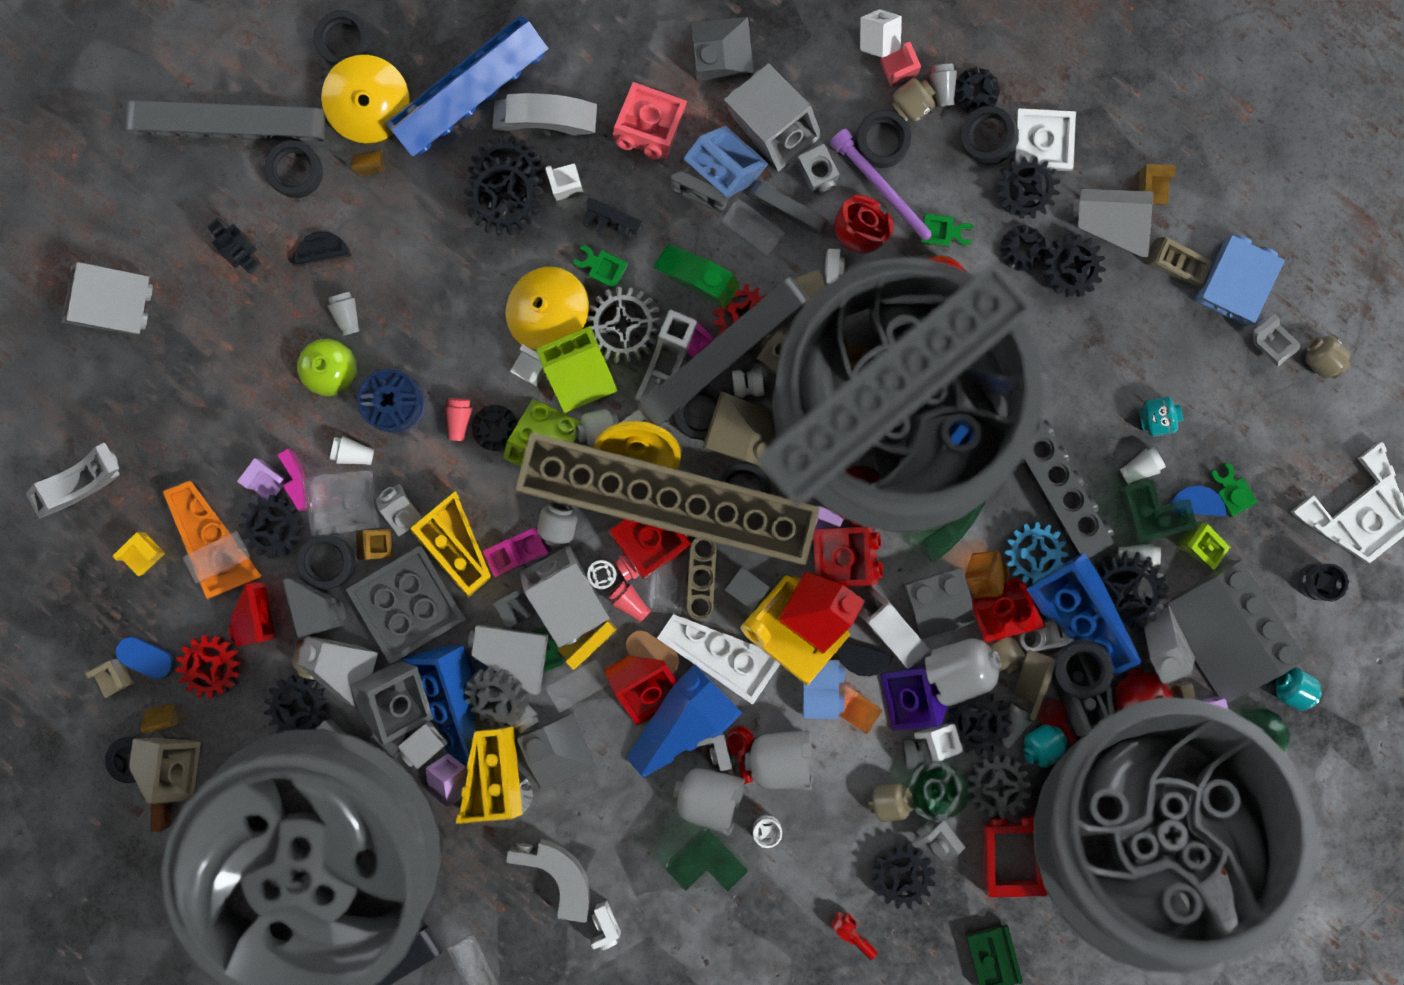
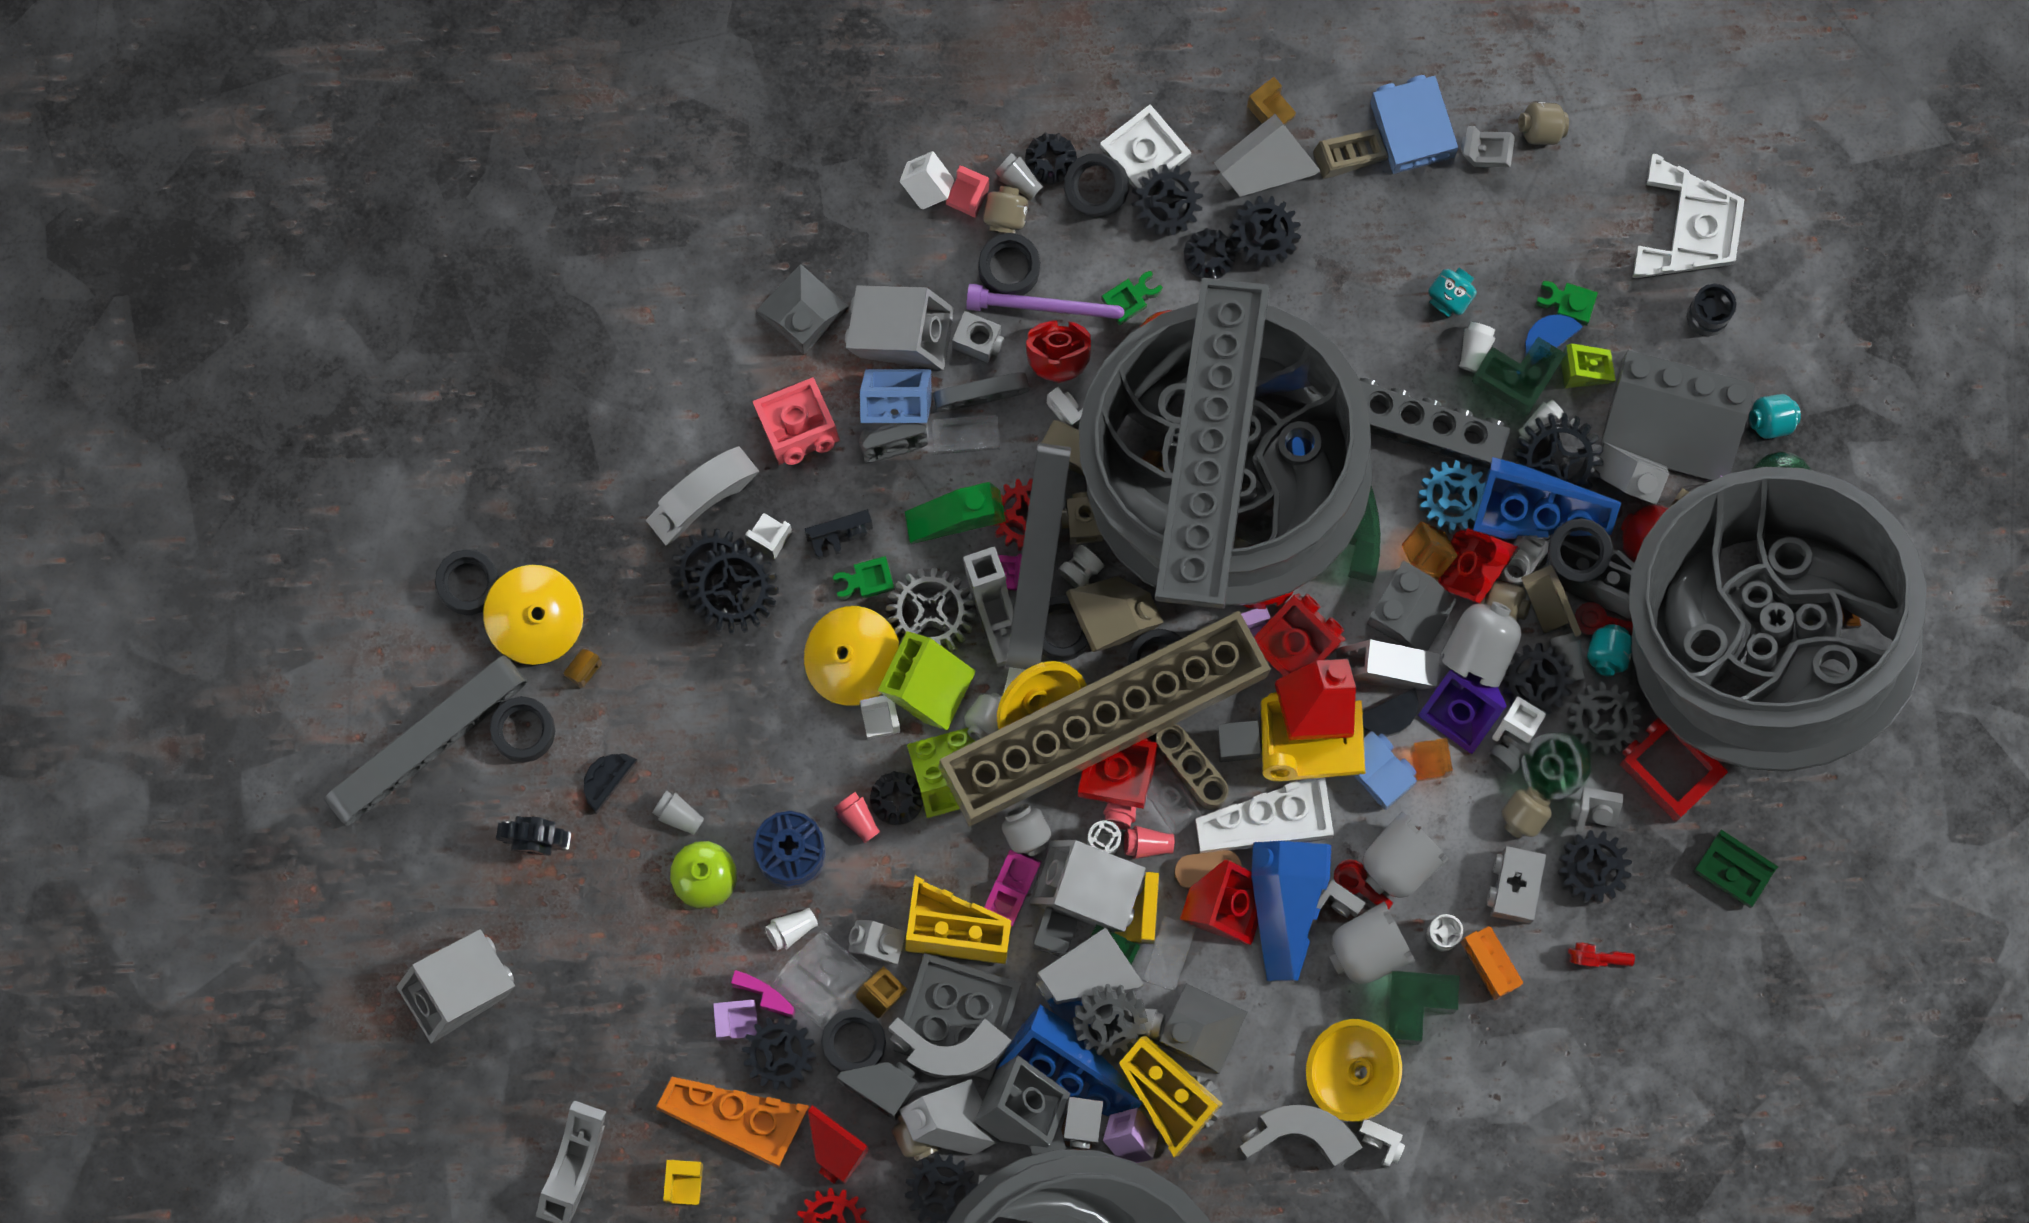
camera: 45 degrees left, 10 degrees down
clear plate [183,531,251,584] -> none
brick [386,15,548,157] -> none
none -> light grey arch [889,1017,1011,1079]
none -> yellow dish [1306,1019,1402,1122]
none -> orange bracket [1460,926,1523,1001]
none -> light grey brick [1486,846,1546,924]

